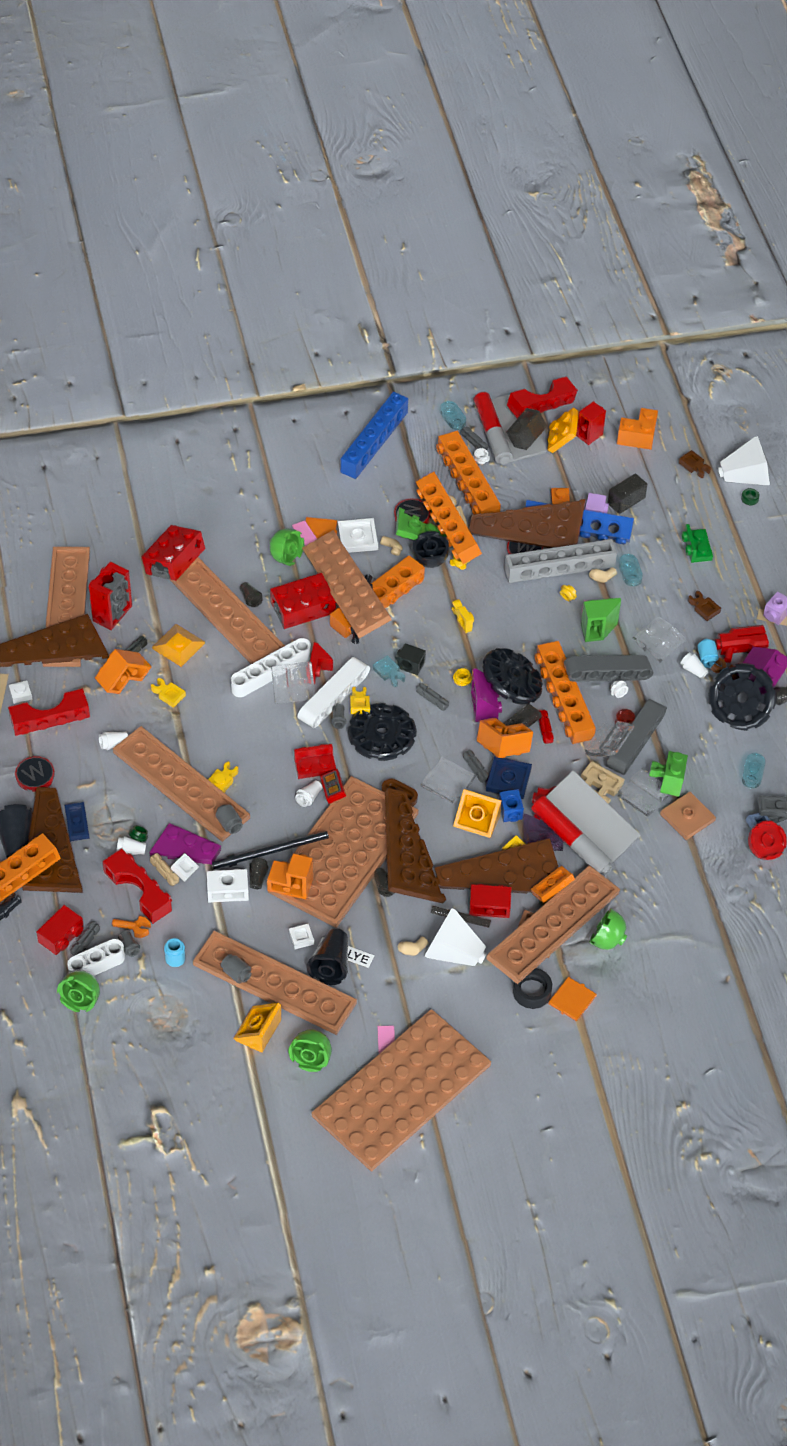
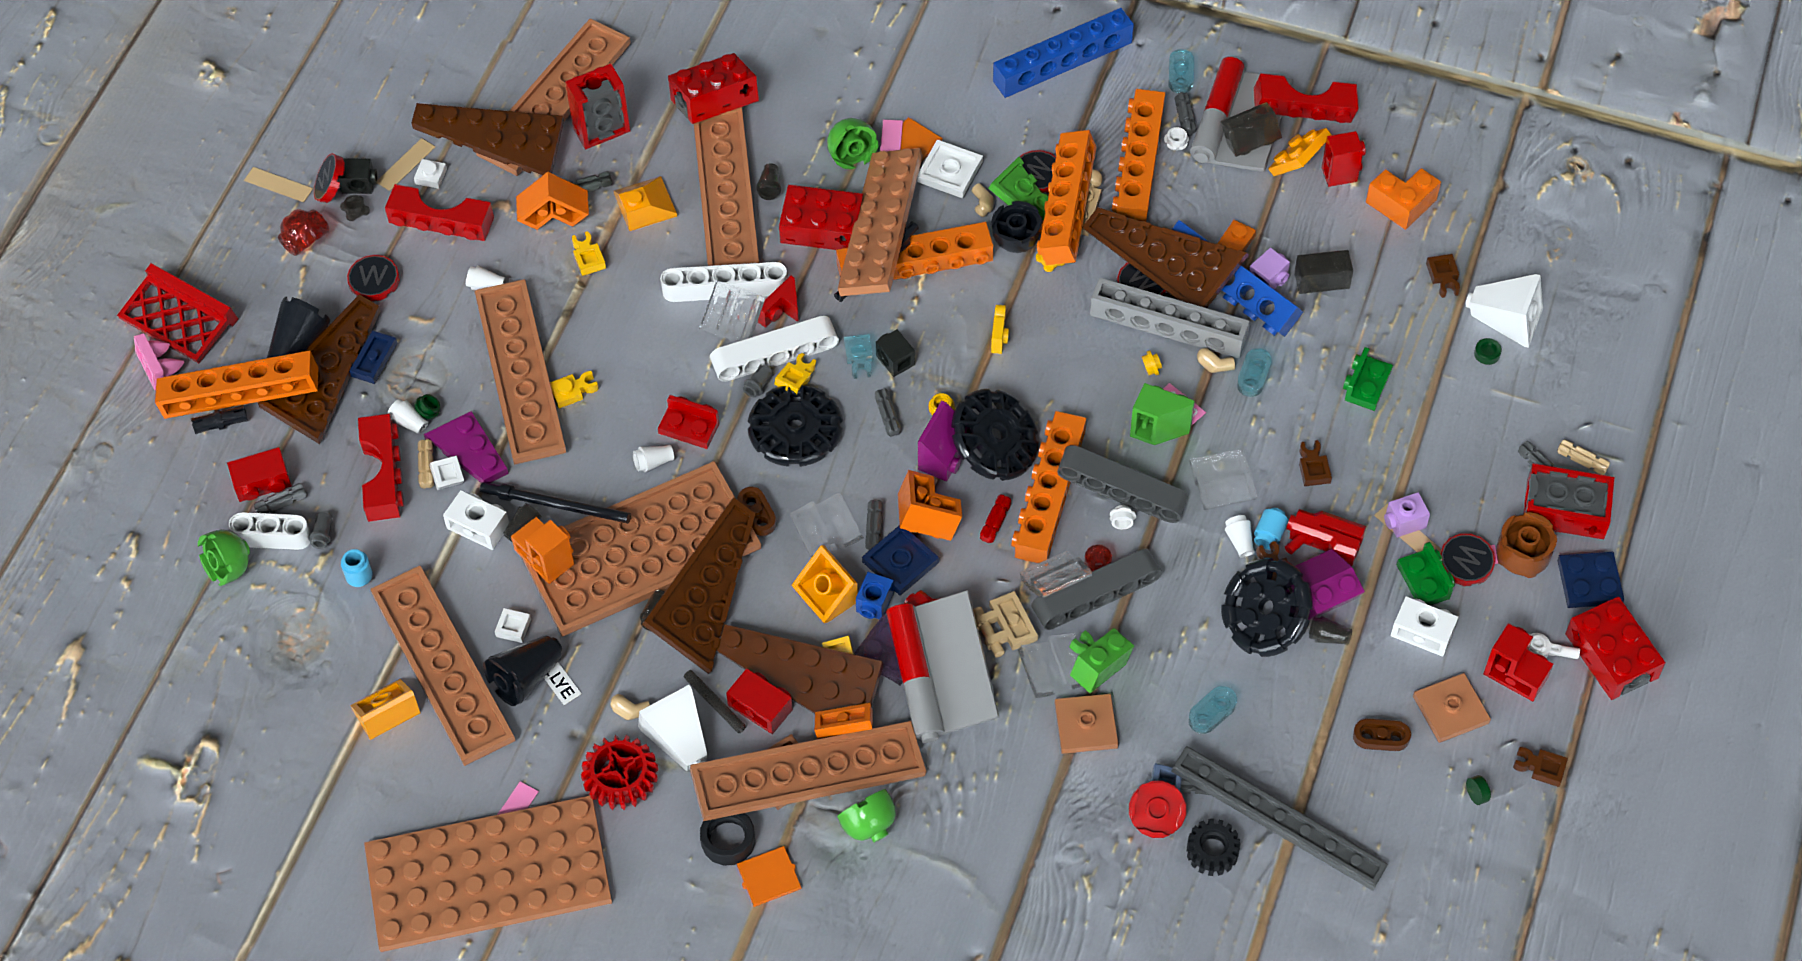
camera: 35 degrees right, 5 degrees up
orange bar [112,916,151,938] -> none
dark grey brick [215,805,243,834] -> none
dark grey brick [221,954,252,984] -> none
bright green cylinder [288,1029,332,1072] -> none
tile [320,768,346,804] -> none
clear smoke plate [503,704,542,728] -> none
none -> red gear [581,734,658,810]

